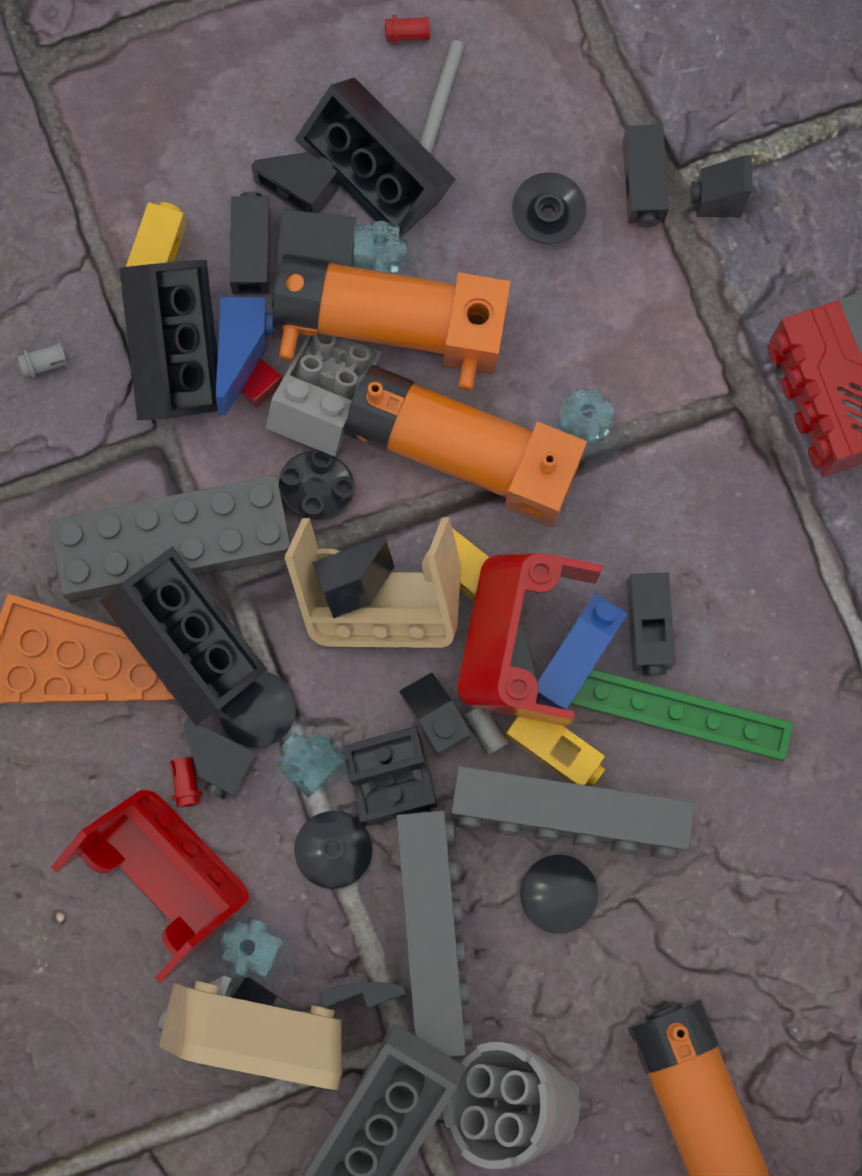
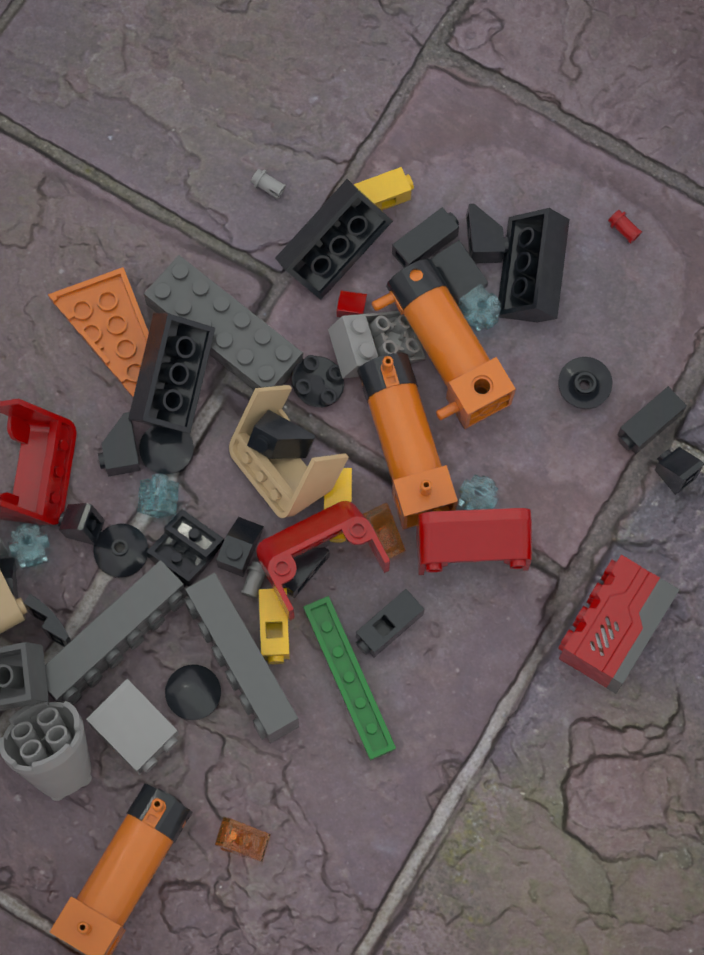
camera: 55 degrees right, 5 degrees down
red pin [169,757,202,808] -> none
blue slope [216,297,274,415] -> none
light grey bar [420,40,465,154] -> none
blue slope [537,593,628,710] -> none
none -> black slope [58,503,105,546]
none -> light grey slope [86,679,179,775]
none -> clear orange slope [215,817,271,862]
none -> clear orange slope [363,503,406,559]
none -> red windscreen [416,508,532,575]

